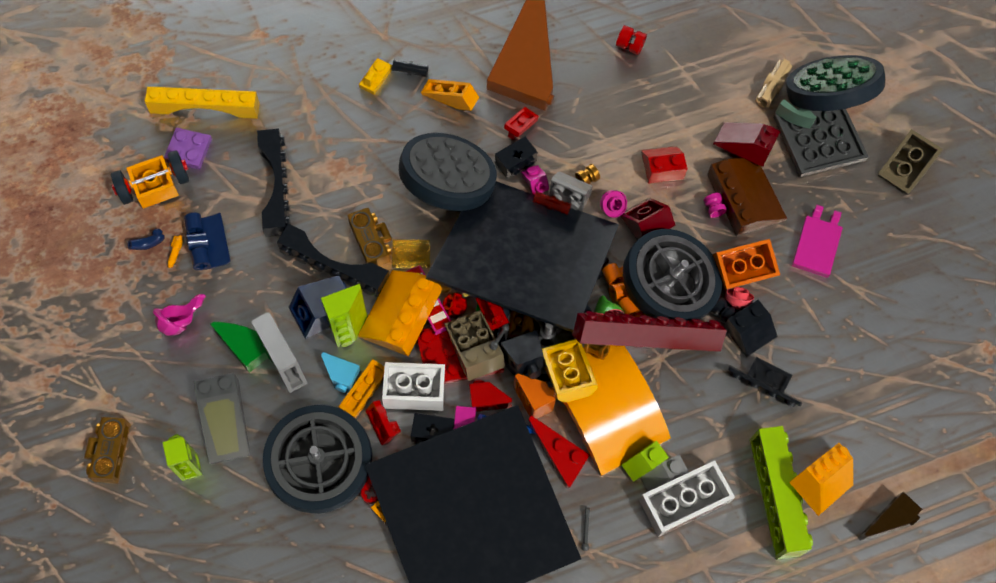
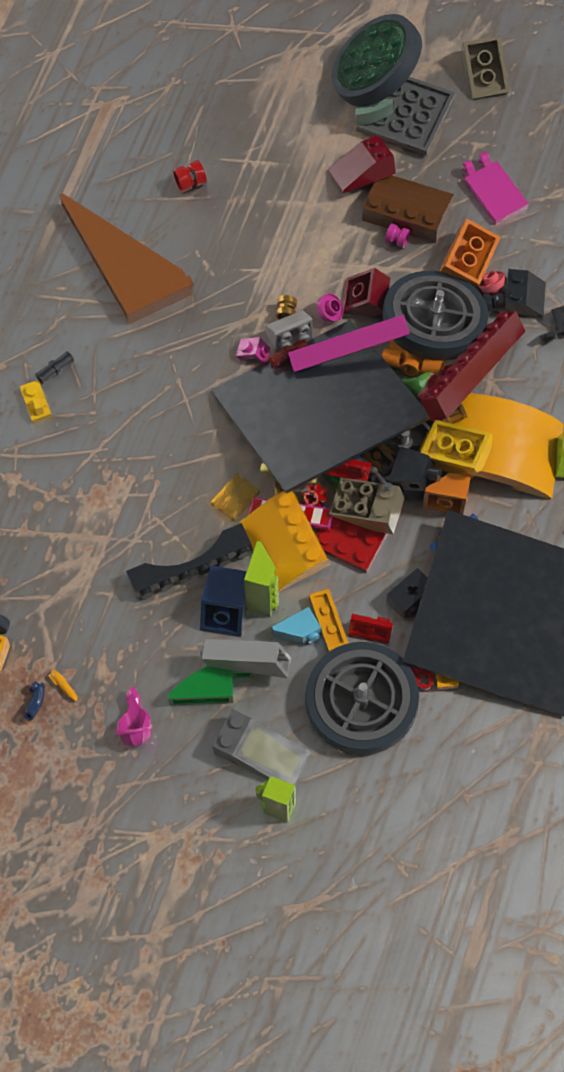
camera: 45 degrees left, 0 degrees up
pearl gold piece [84,417,131,484] -> none
dark blue panel [184,212,230,270] -> none
black arch [257,128,291,237] -> none
pearl gold piece [347,208,392,266] -> none
white slope [382,362,445,411] -> none
wheel [398,133,497,211] -> none
light orange slope [421,79,479,111] -> none
dark pink brick [454,406,476,429] -> none
red slope [469,380,512,412] -> none
black brick [495,136,538,178] -> none
red hinge [504,107,539,140] -> none
red wing [528,415,590,488] -> none
red slope [641,146,688,184] -> none
tan piece [755,59,792,108] -> none
none -> dark pink tile [288,314,410,372]

